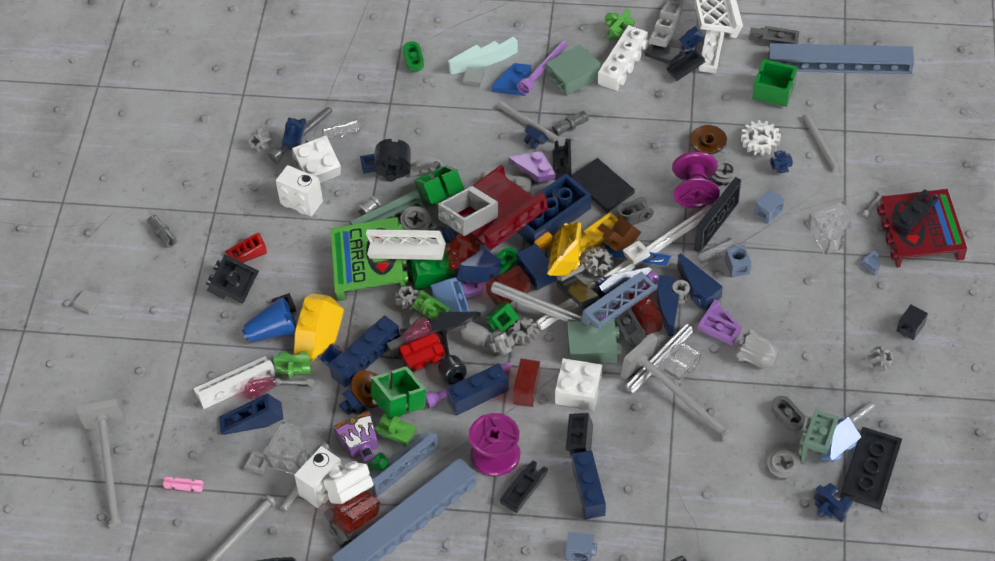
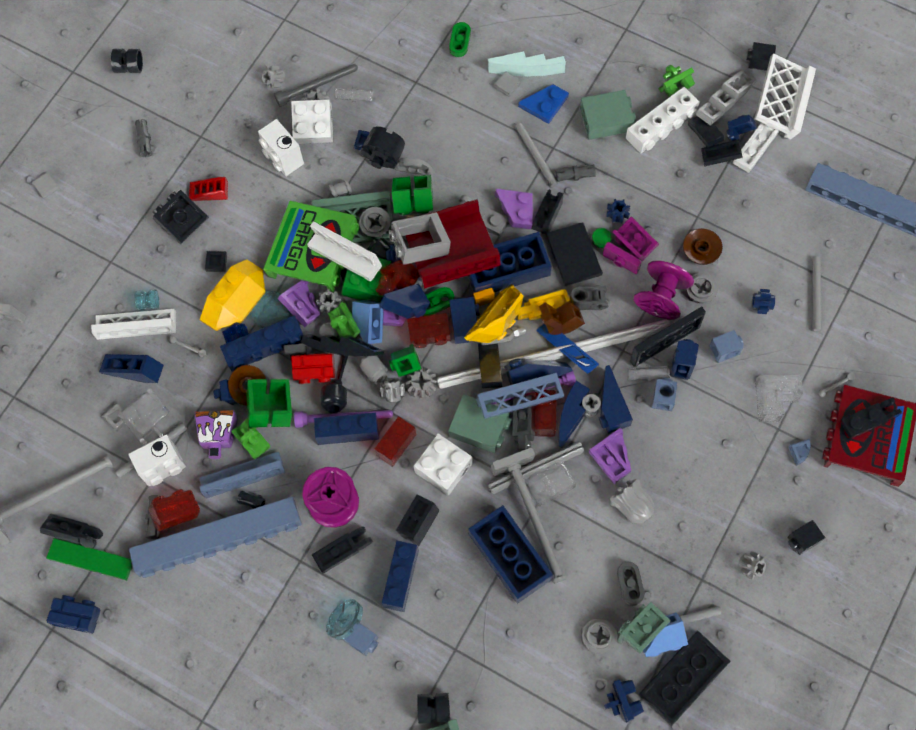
camera: 25 degrees right, 15 degrees up
bright pink axle [163,476,204,492] -> none
blue cone [242,297,297,342] -> none
clear pink cone [245,376,276,400] -> none
bright green hips [273,351,311,378] -> none
dark blue hips [282,117,306,150] -> none
white brick [323,461,373,504] -> none
green tile [367,452,389,471] -> none
clear pink cone [402,317,432,343] -> none
light grey axle [491,281,582,322] -> none
medium lavender piece [517,40,567,94] -> none
dark blue tile [523,125,548,149] -> none
light grey gear [585,247,615,277] -> none
white plate [623,241,650,265] -> none
white gear [741,120,781,156] -> none
dark grey hinge [749,26,799,44] -> none
green piece [752,59,798,107] -> none
none -> black wheel [111,49,143,73]
none -> clear light blue wheel [135,289,159,310]
none -> black pin [237,491,266,509]
none -> clear light blue tile [251,291,290,328]
none -> medium lavender wing [278,280,320,328]
none -> clear light blue tile [326,598,363,640]
none -> dark blue brick [468,505,553,604]
none -> green tile [592,228,612,248]
none -> magenta plate [603,242,642,274]
none -> dark blue gear [606,199,630,224]
none -> magenta bracket [612,216,659,261]
none -> dark blue brick [670,339,699,380]

